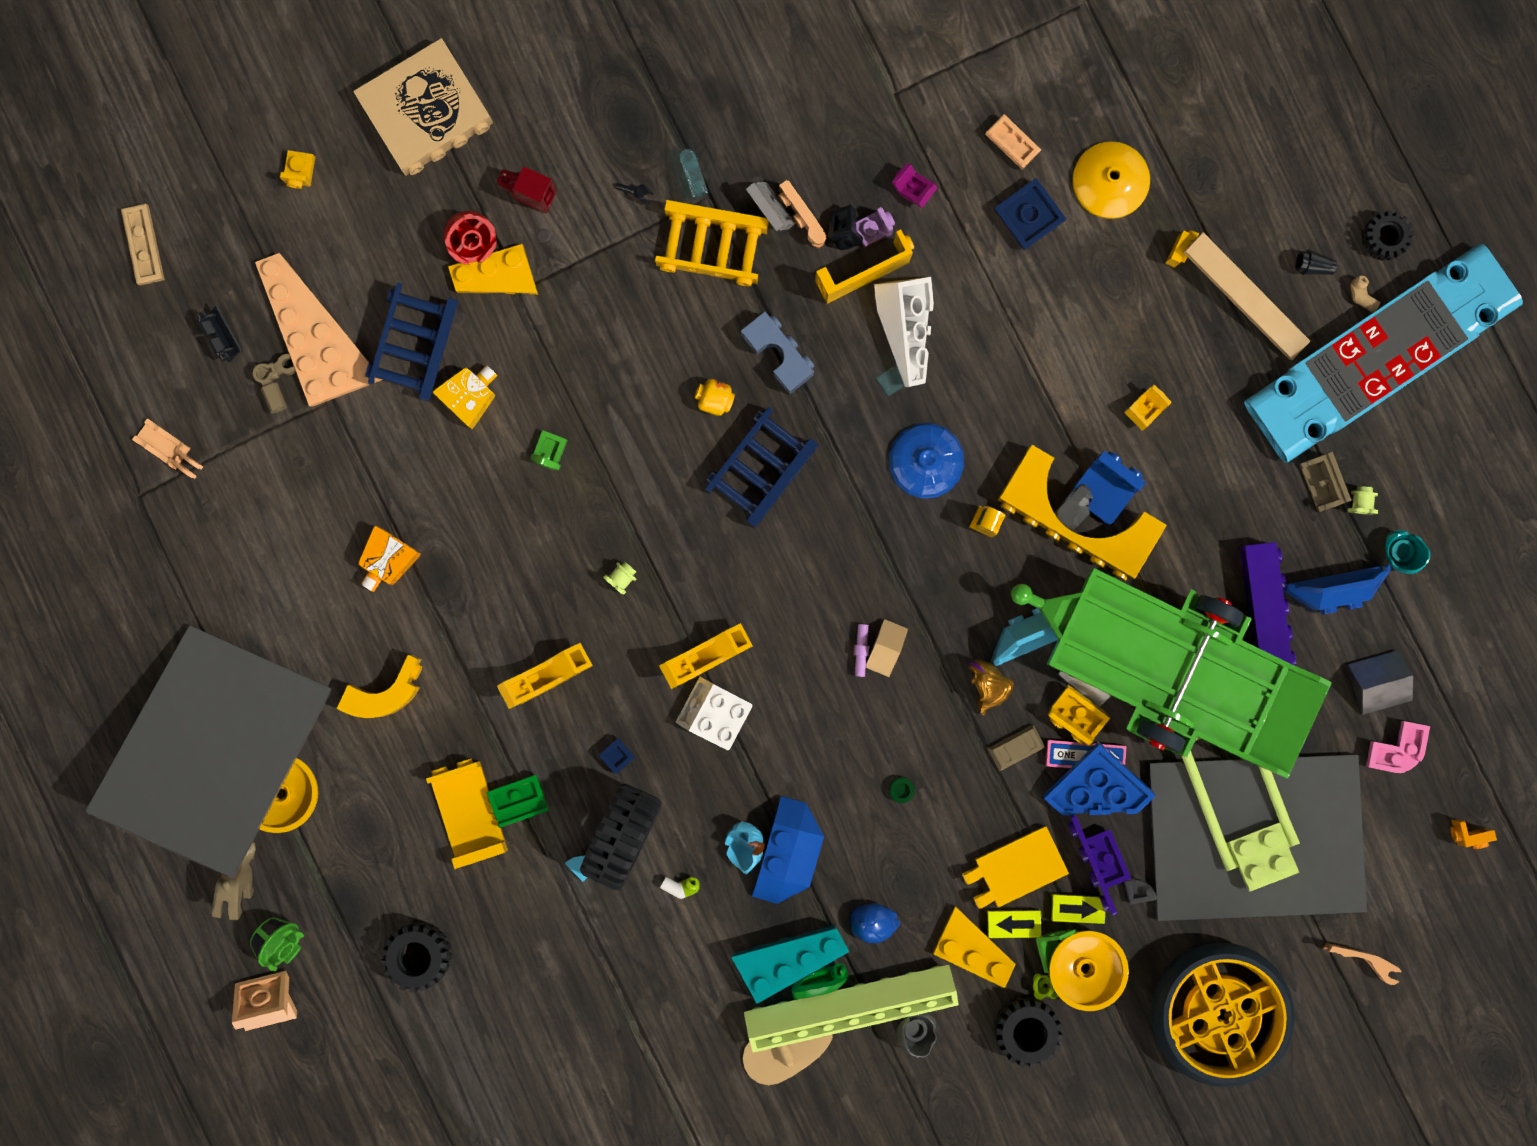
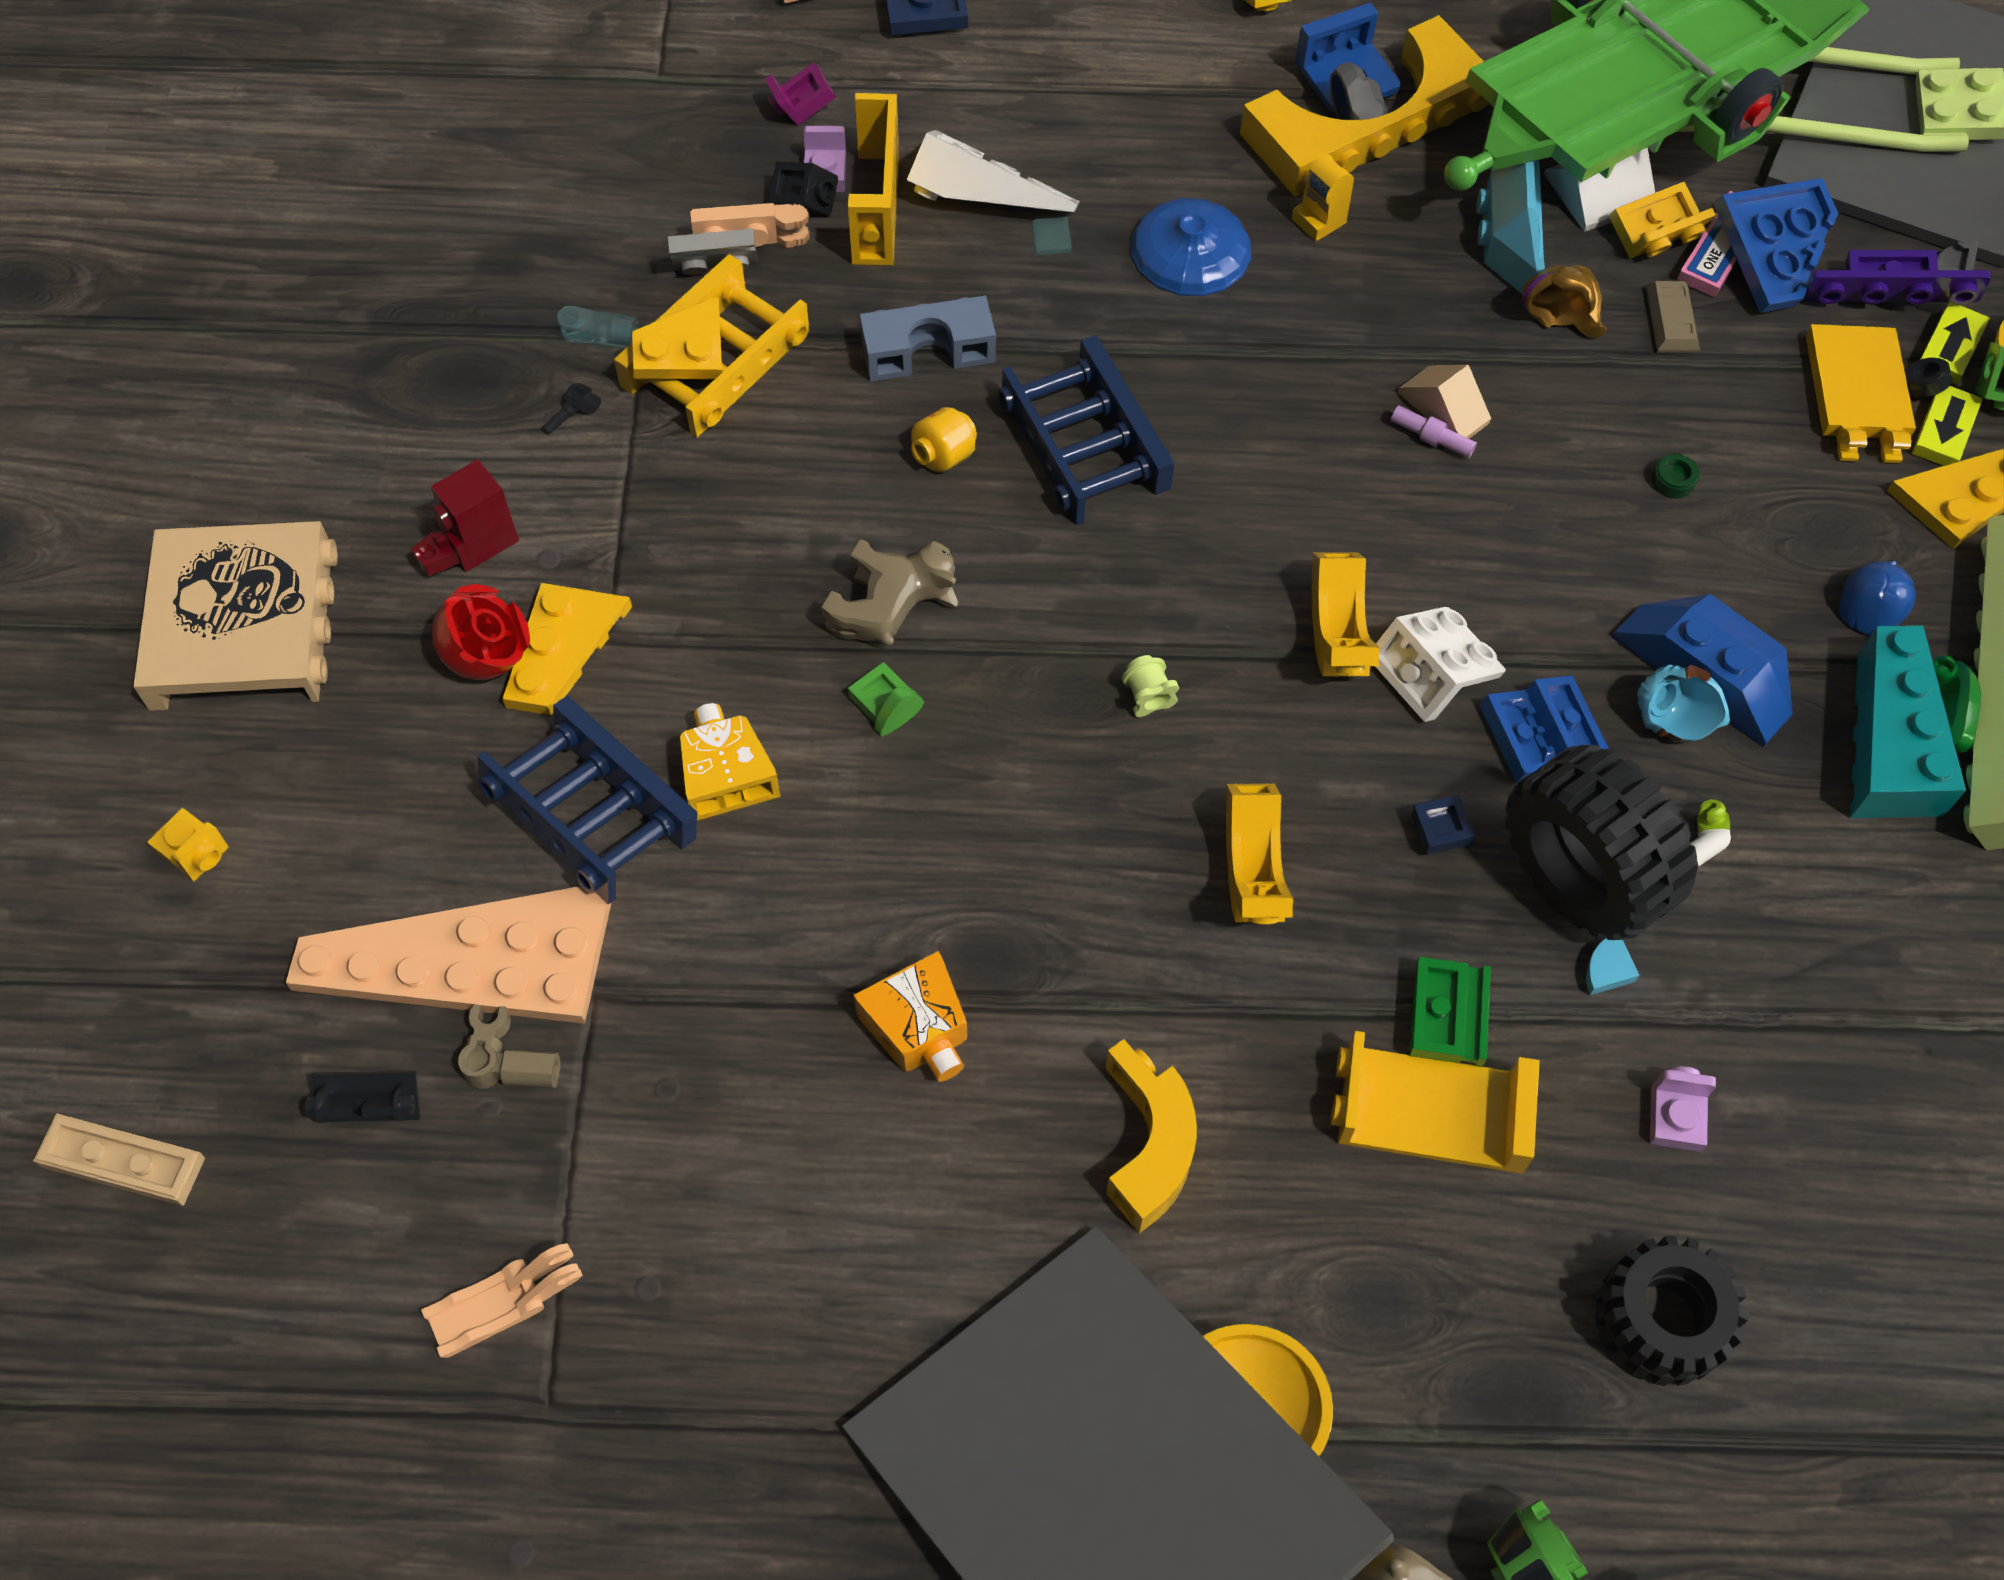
camera: 65 degrees left, 25 degrees down
none -> yellow wing [632,298,722,379]
none -> dark tan animal [822,539,959,646]
none -> blue slope [1479,675,1609,783]
none -> lavender bracket [1650,1066,1716,1152]
none -> black tile [1905,357,1952,397]

